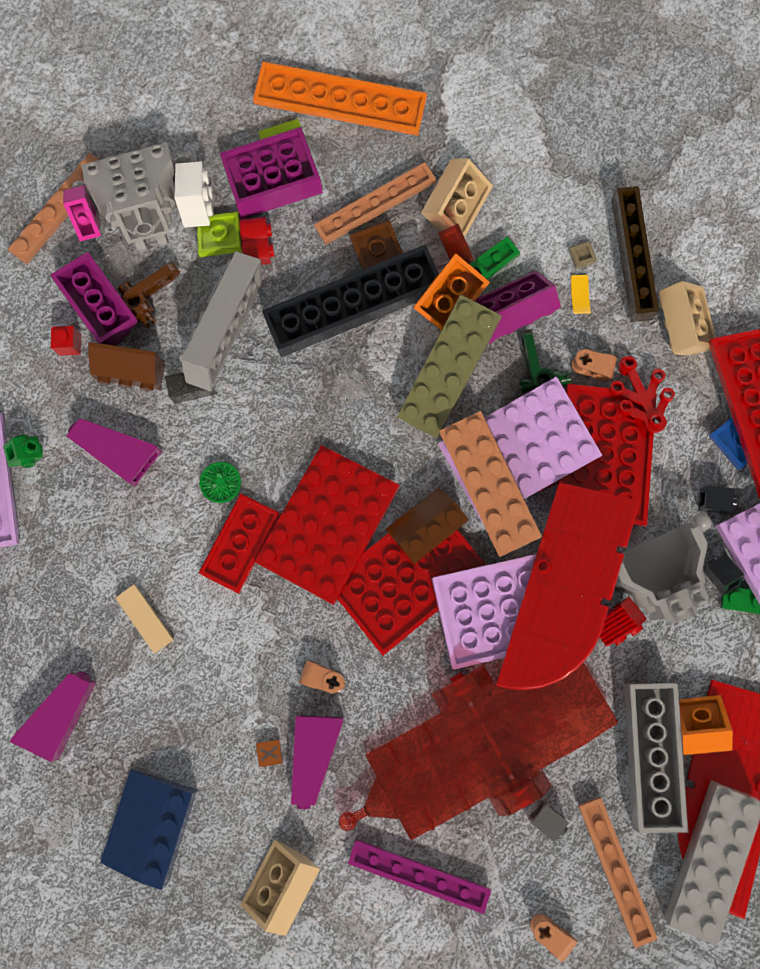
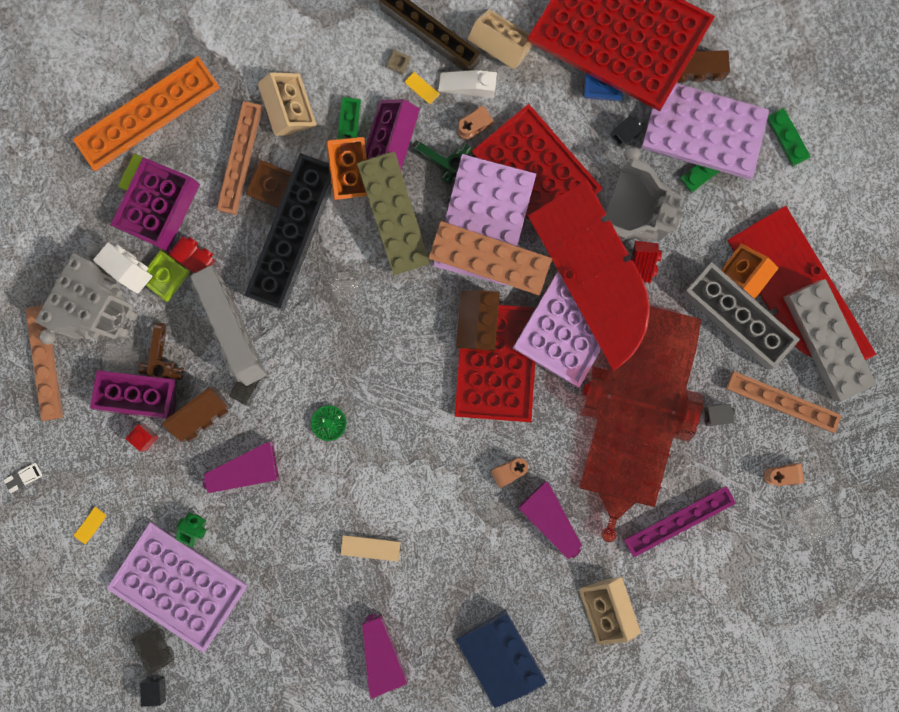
camera: 50 degrees left, 5 degrees up
dark pink brick [63,185,101,241] -> none
red tile [198,493,281,594] -> none
red plate [254,445,400,606] -> none
dark orange tile [256,739,283,767] -> none
clear red slope [438,223,474,264] -> none
red plant [609,356,675,433] -> none
black brick [706,554,744,596] -> none
none -> white slope [438,70,497,98]

